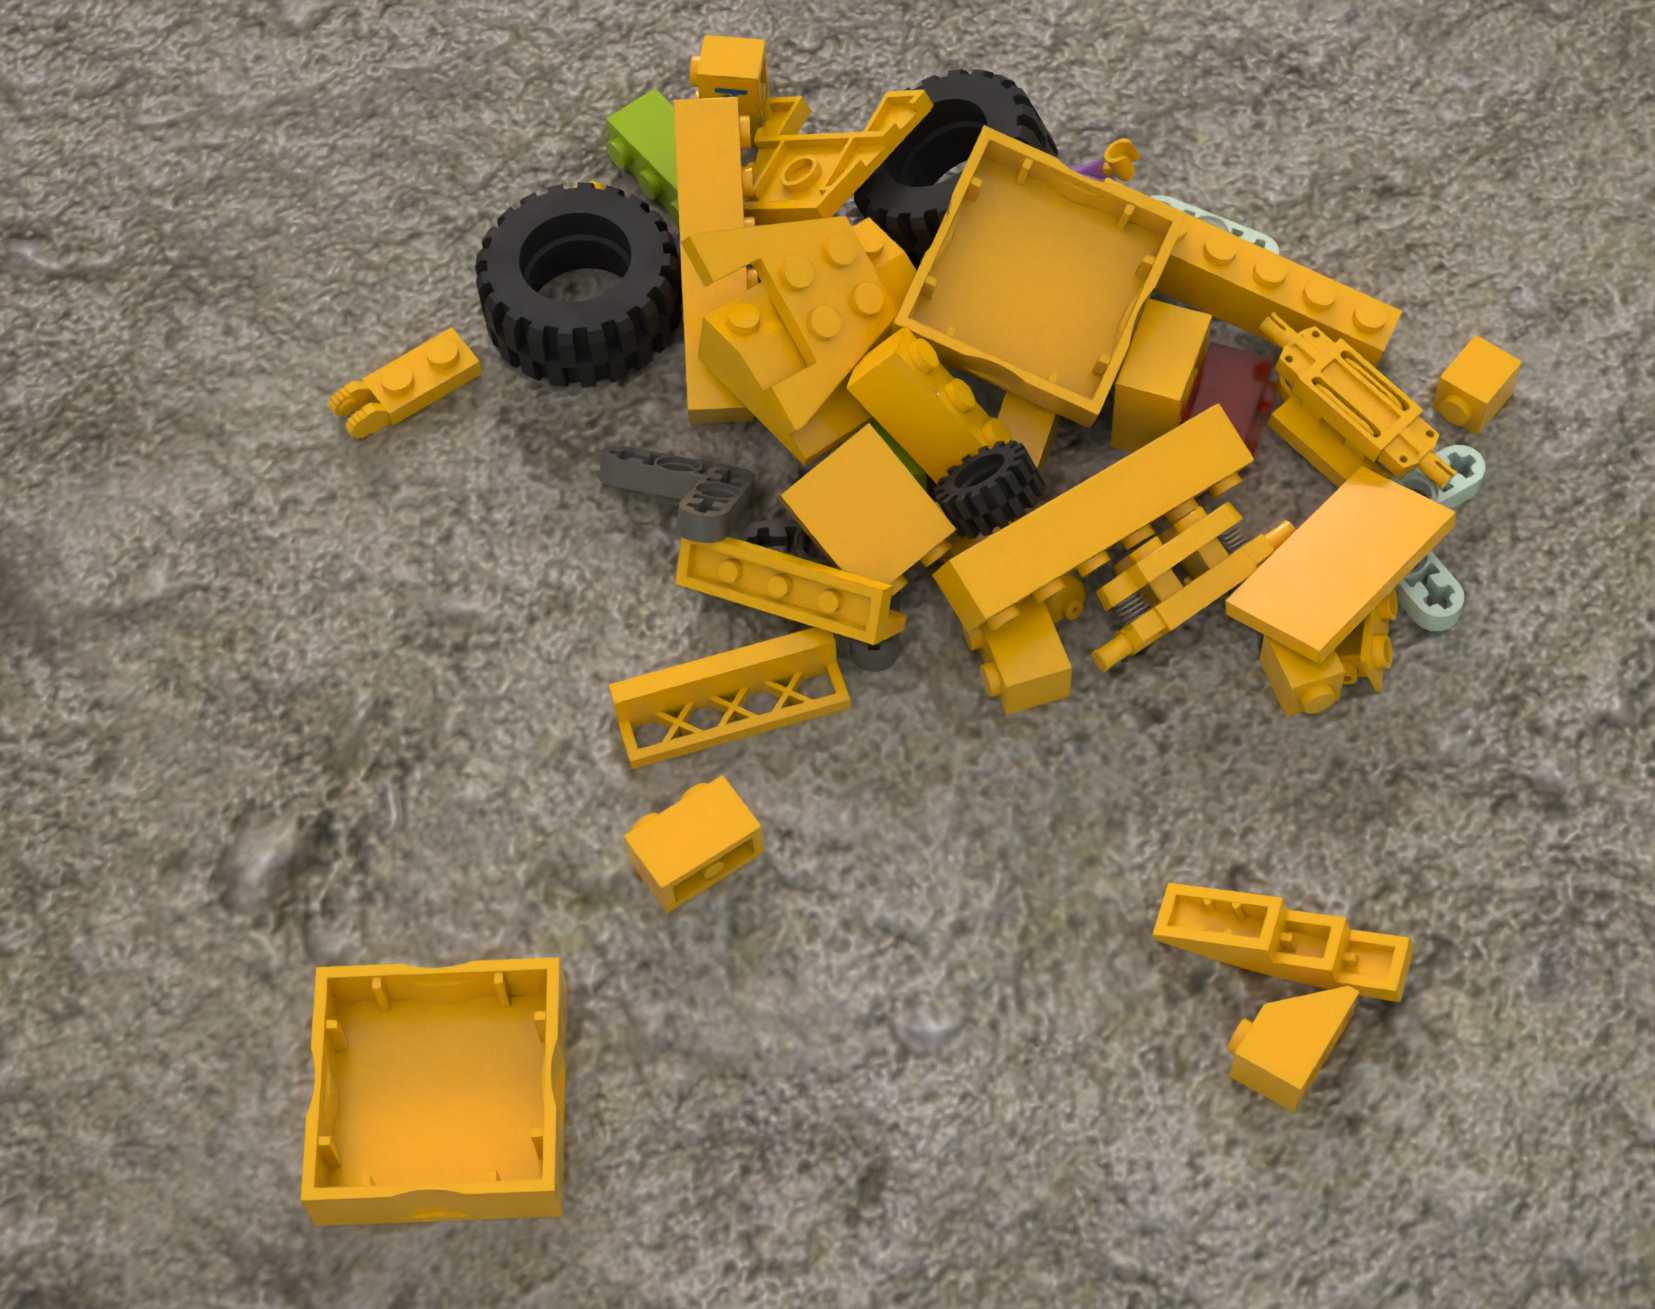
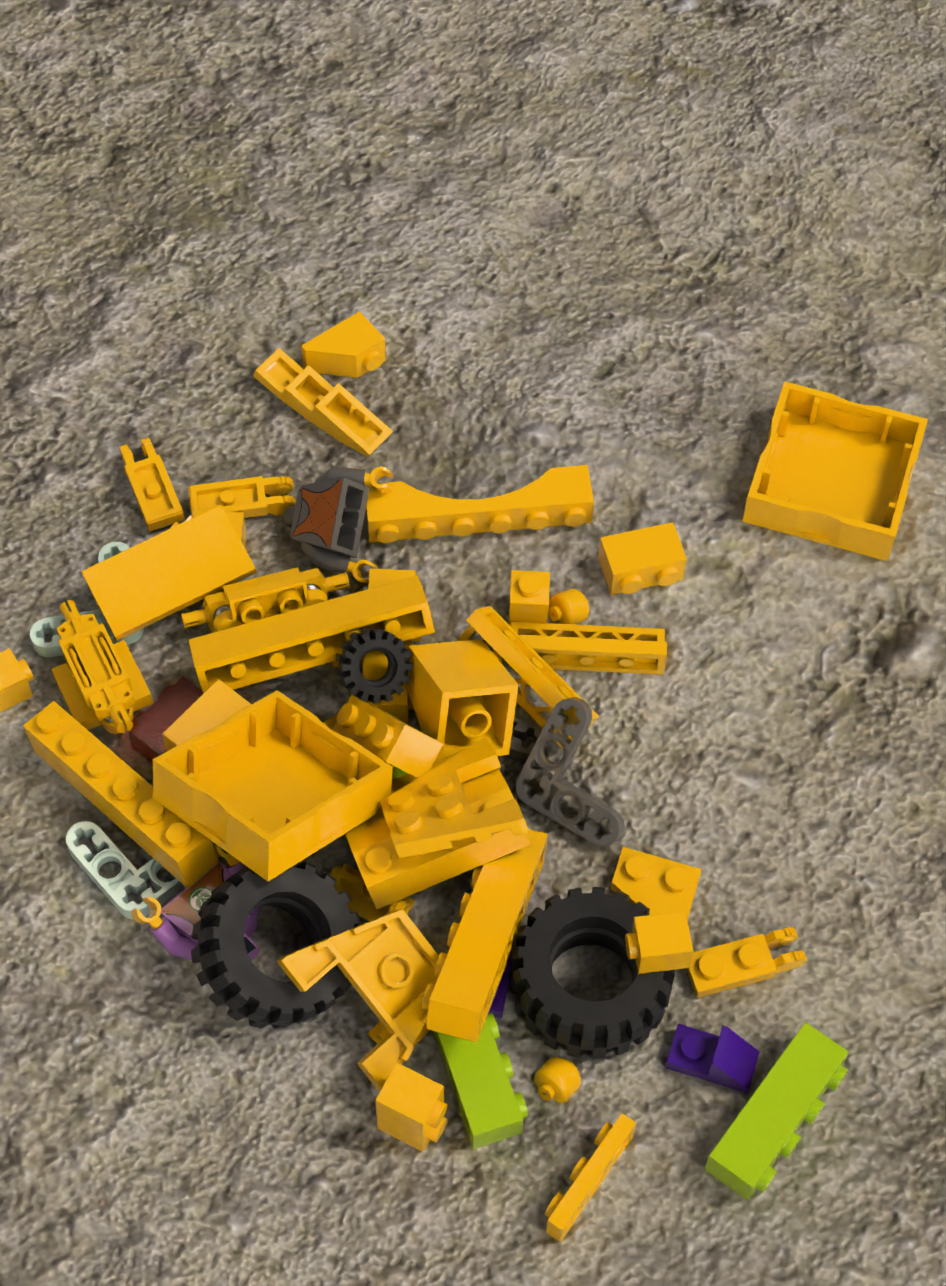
camera: 165 degrees left, 0 degrees up
none -> yellow hinge [119,437,185,532]
none -> yellow hinge [188,476,296,518]
none -> dark grey torso [284,466,393,584]
none -> yellow arch [364,465,594,543]
none -> yellow brick [509,570,550,626]
none -> yellow plate [544,1113,636,1243]
none -> yellow piece [548,588,589,624]
none -> yellow wing [611,847,702,920]
none -> yellow brick [625,911,693,974]
none -> dark purple slope [665,1024,760,1093]
none -> lime brick [704,1022,849,1200]

